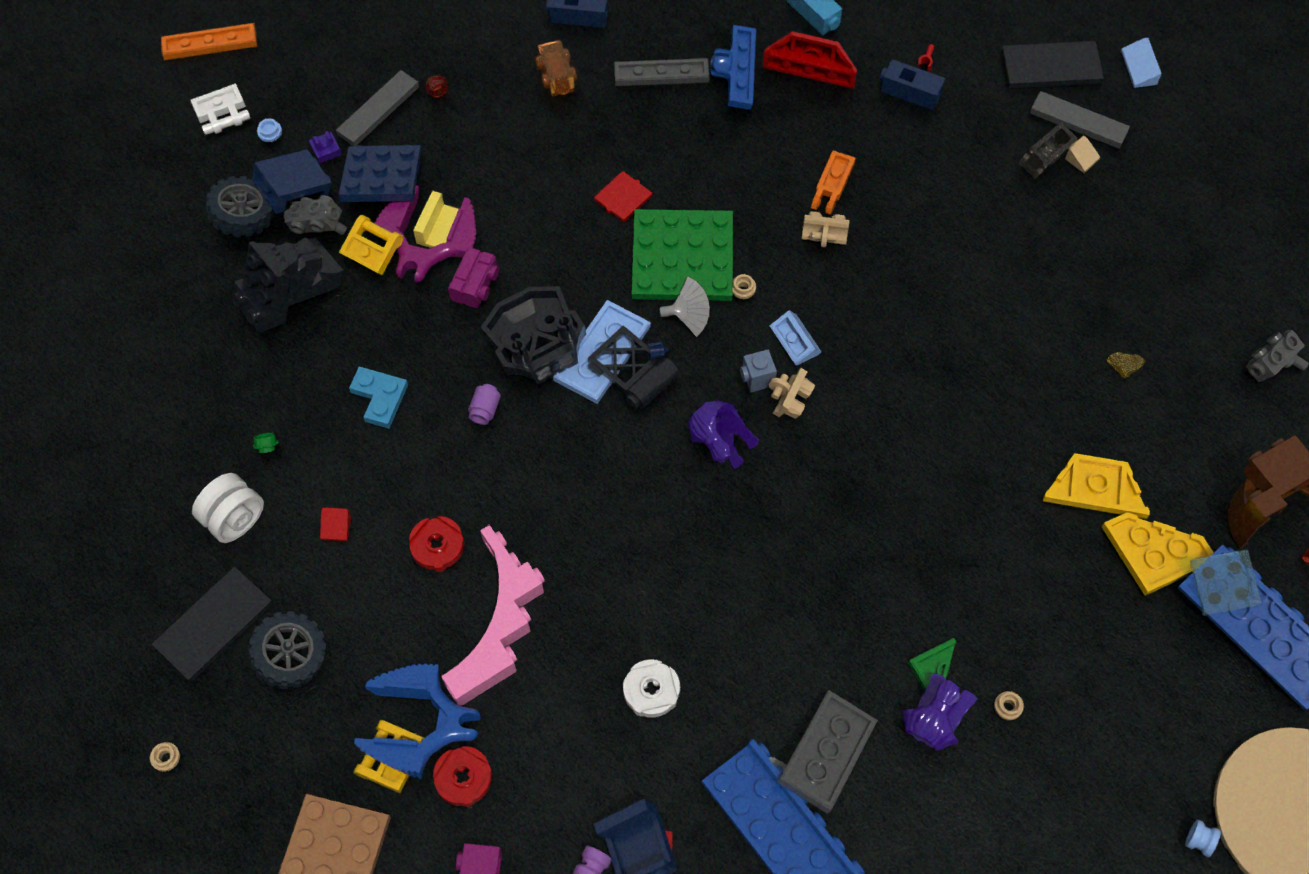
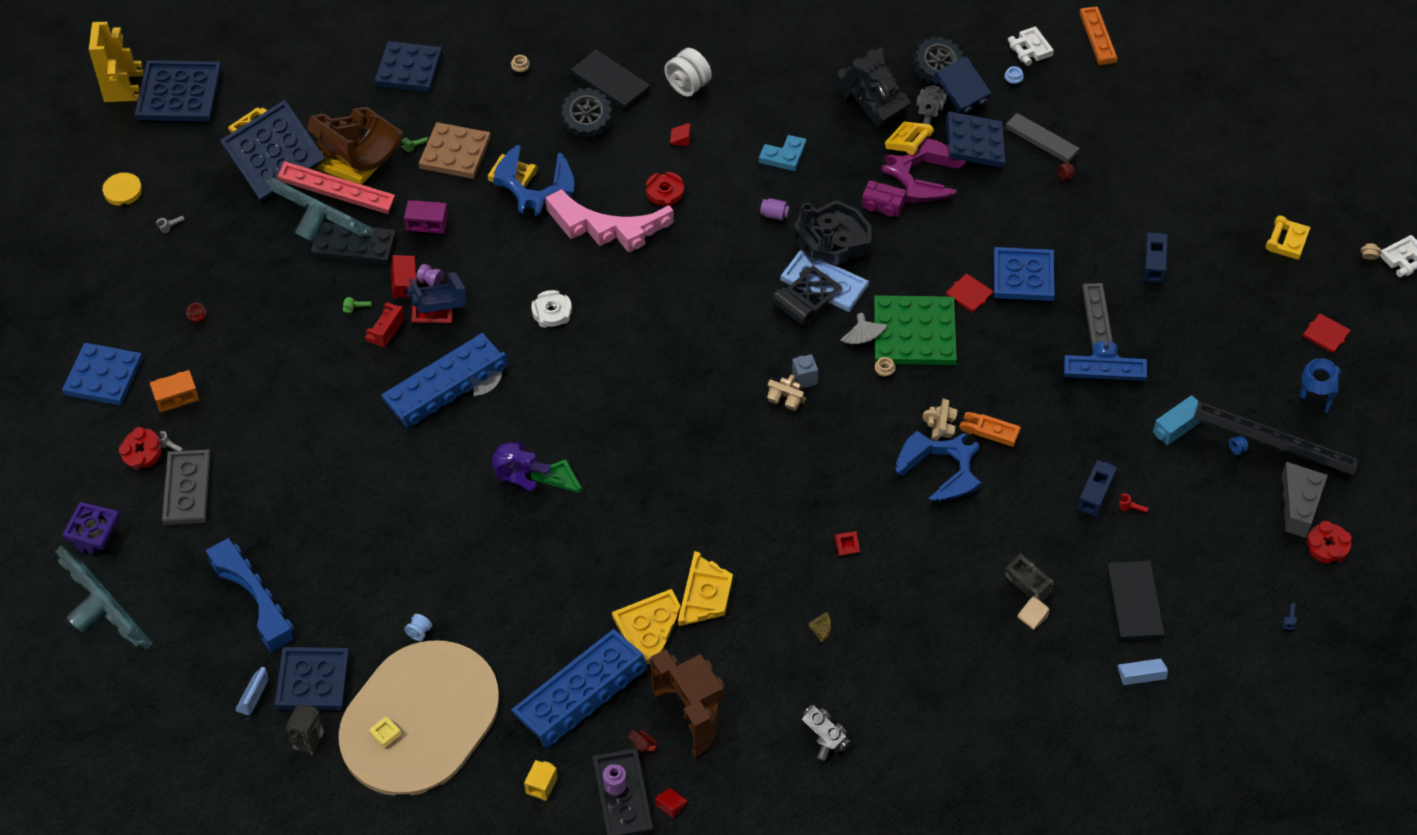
camera: 90 degrees right, 10 degrees down
green plate [253,433,279,453] -> none
dark purple tile [309,131,342,164] -> none
light yellow panel [413,191,458,248] -> none
red plate [433,746,492,807] -> none
clear orange brick [535,40,577,96] -> none
dark blue hand [648,341,669,359] -> none
dark purple piece [688,399,759,469] -> none
red wedge [763,31,857,89] -> none
light blue slope [770,310,821,365] -> none
dark grey tile [778,690,878,814] -> none
tan plate [994,691,1024,720] -> none
dark grey tile [1030,91,1130,149] -> none
clear light blue tile [1190,550,1262,616] -> none
none -> red slope [834,531,860,556]
none -> blue piece [896,431,981,502]
none -> blue plate [994,247,1054,301]

